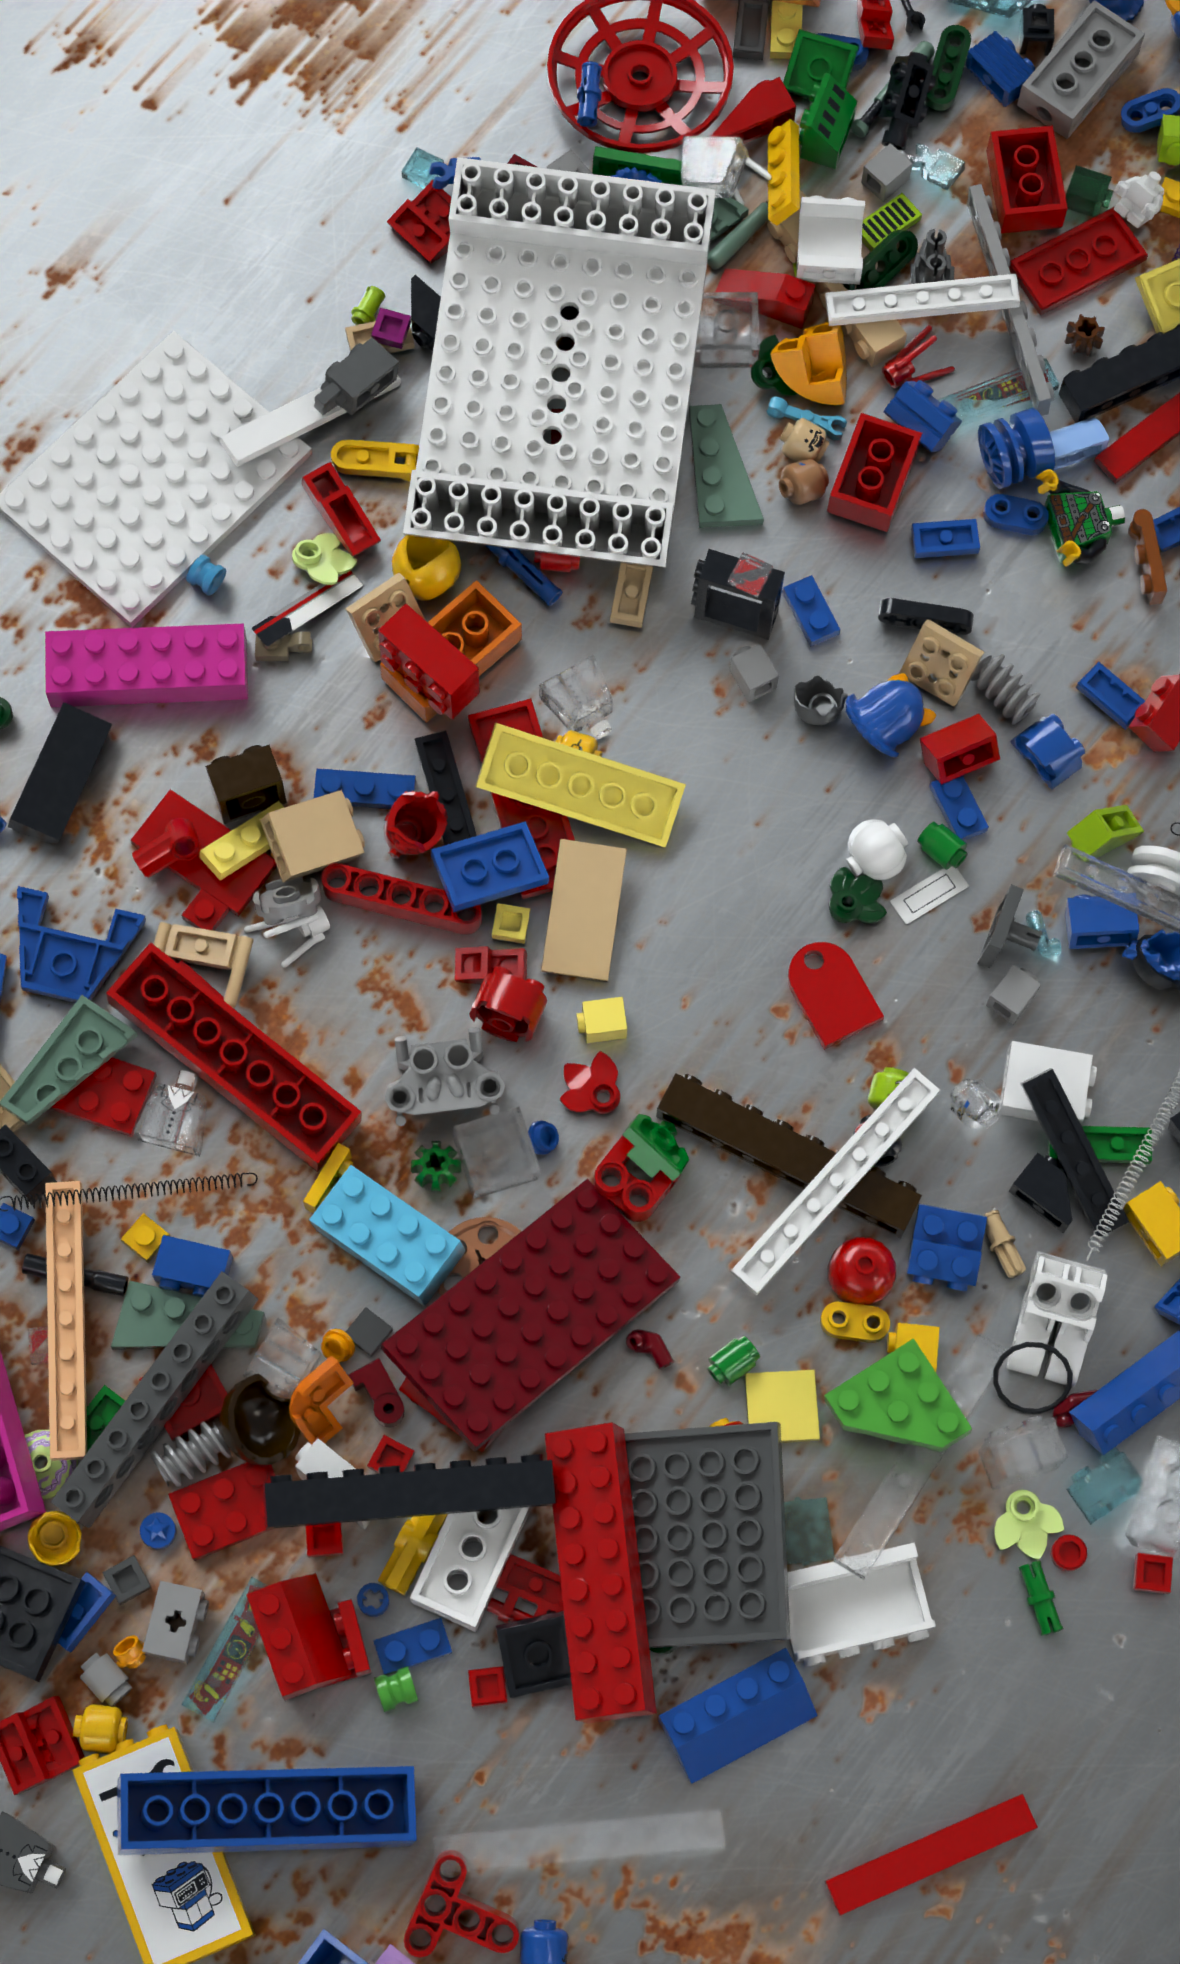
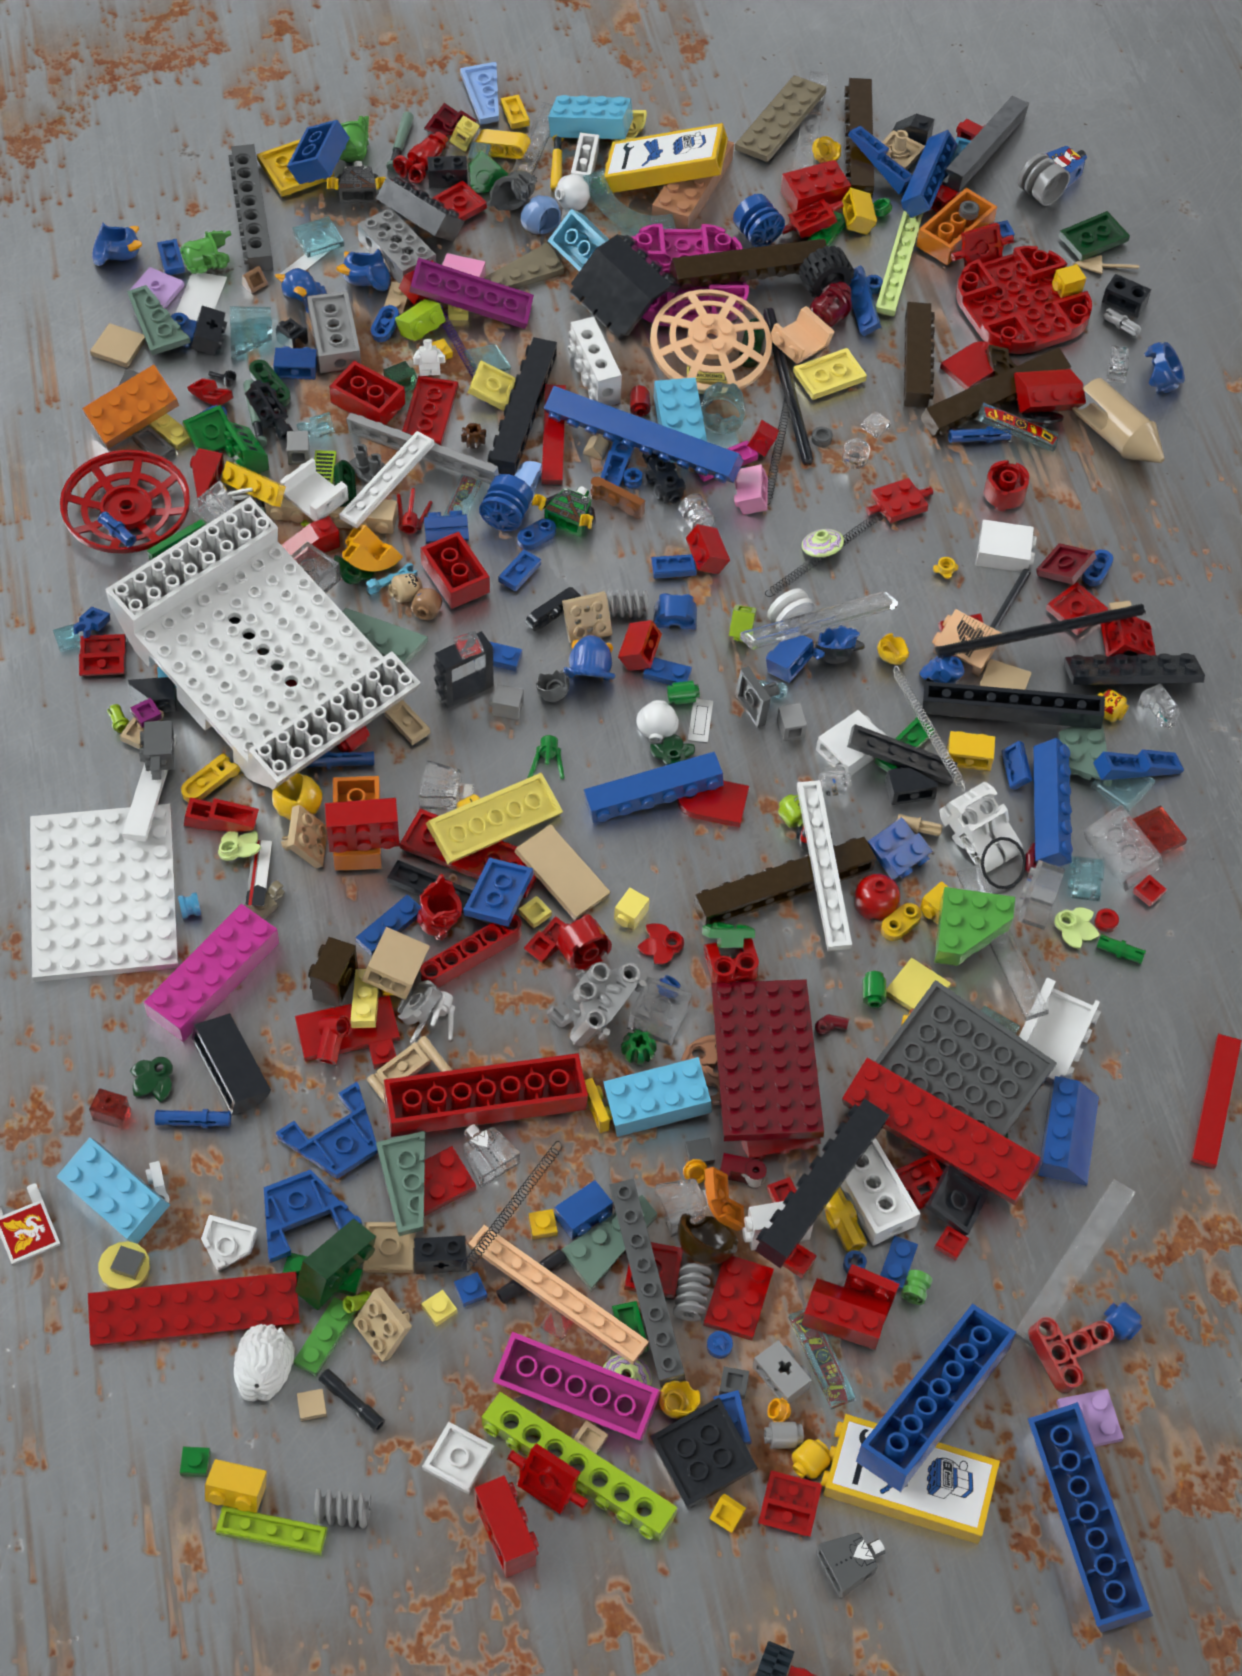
camera: 50 degrees left, 15 degrees down
none -> green plant [527,735,565,779]
none -> blue brick [584,751,724,823]

